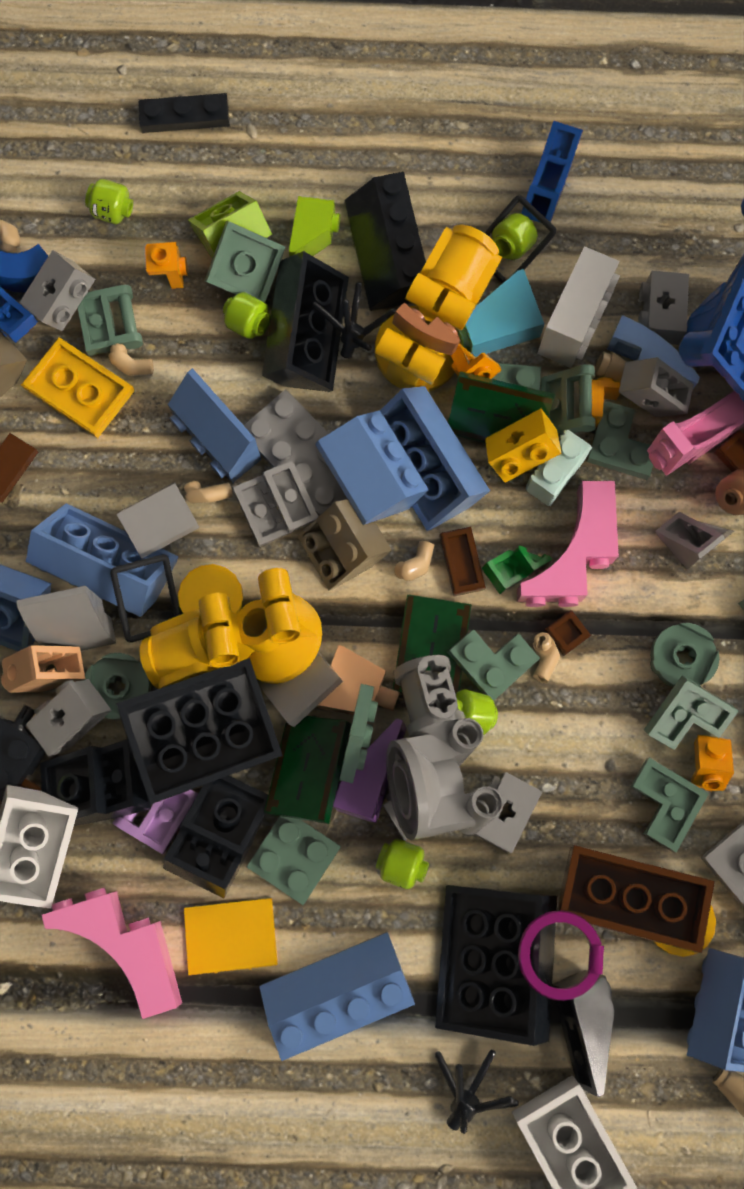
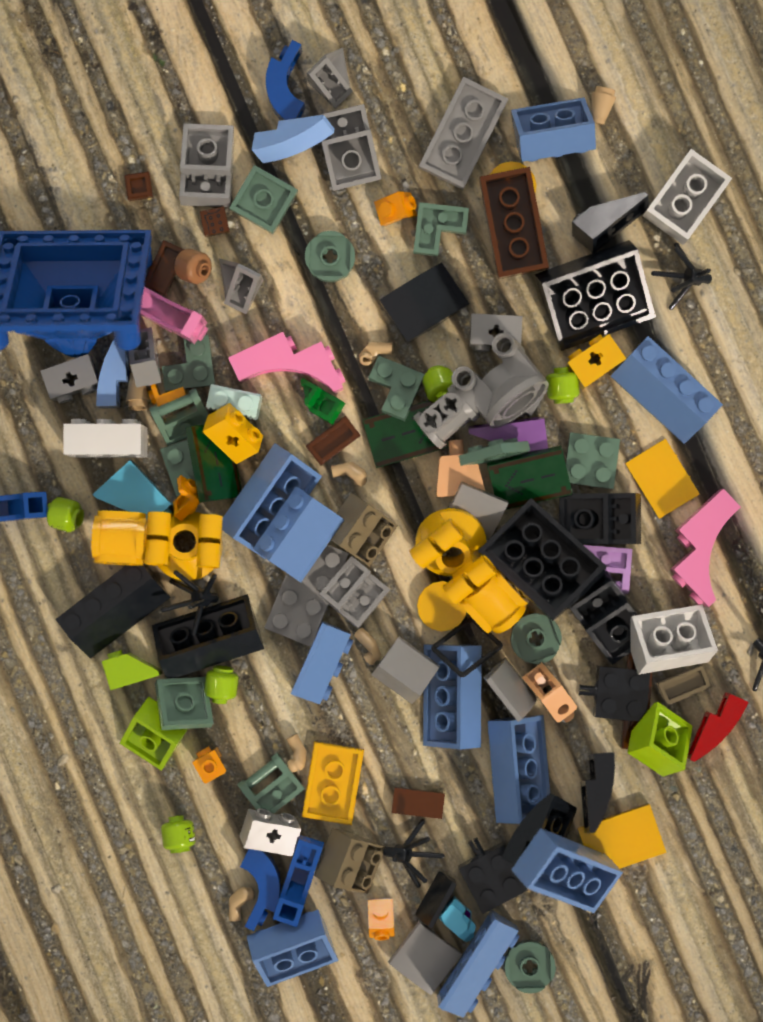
camera: 115 degrees left, 10 degrees up
light grey brick [26,679,112,756] -> none
black plate [138,93,230,133] -> none
nougat slope [392,302,460,355] -> none
black piece [484,195,556,283] -> none
magenta piece [518,911,604,1001] -> none
reddish brown tile [544,610,591,656] -> none
sand green plate [644,675,739,750] -> none
none -> black slope [379,263,470,344]
none -> yellow brick [565,334,626,390]

